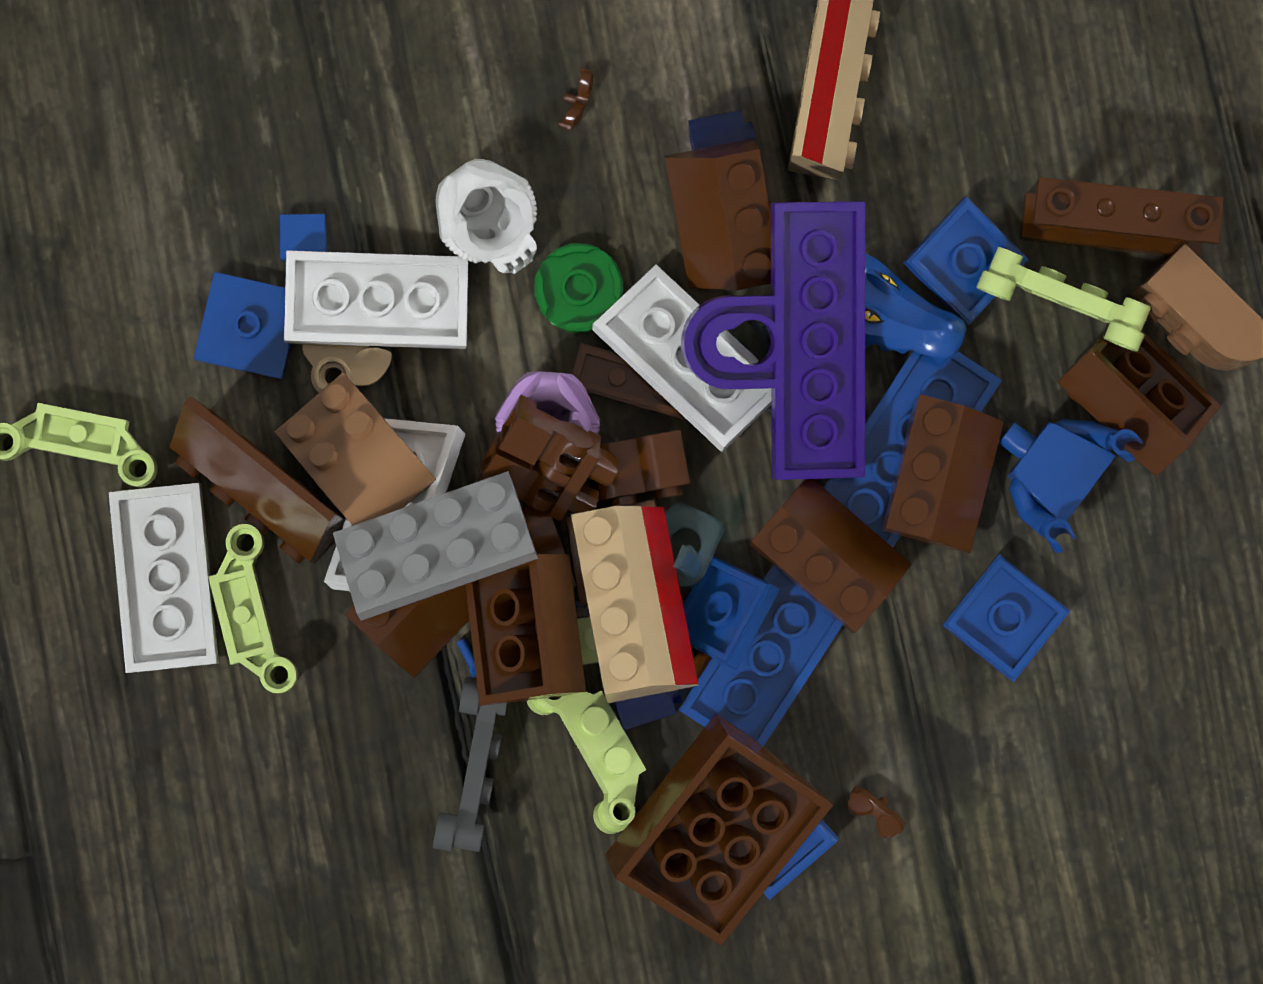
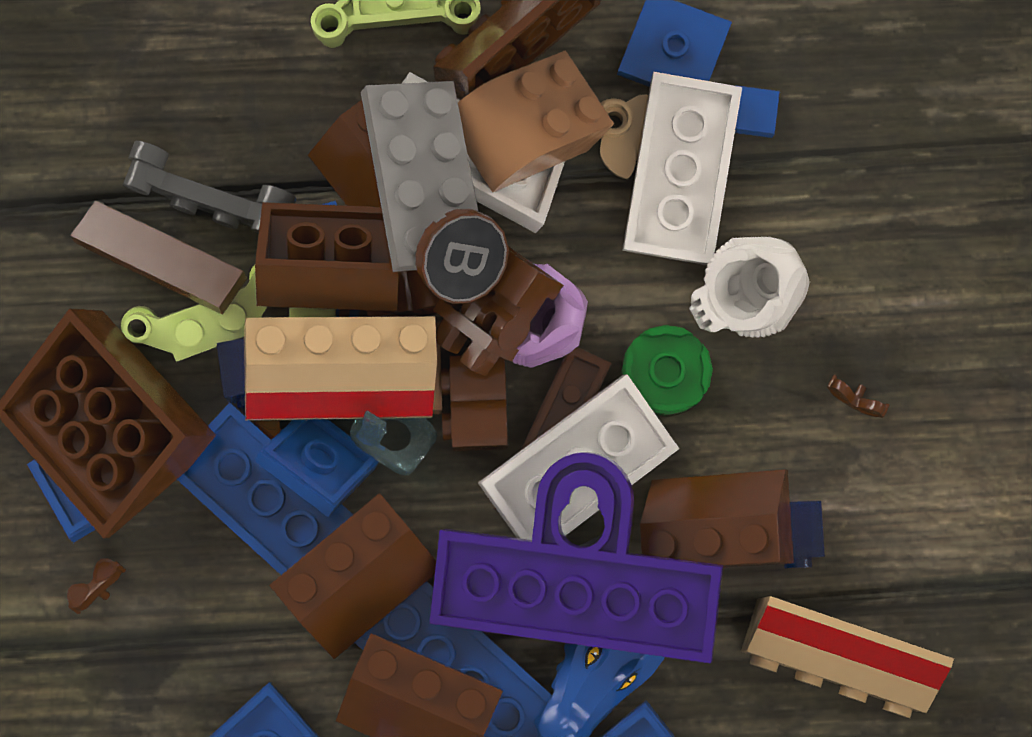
camera: 95 degrees right, 5 degrees down
none -> tile [70,200,247,315]
none -> black tile [415,209,509,304]

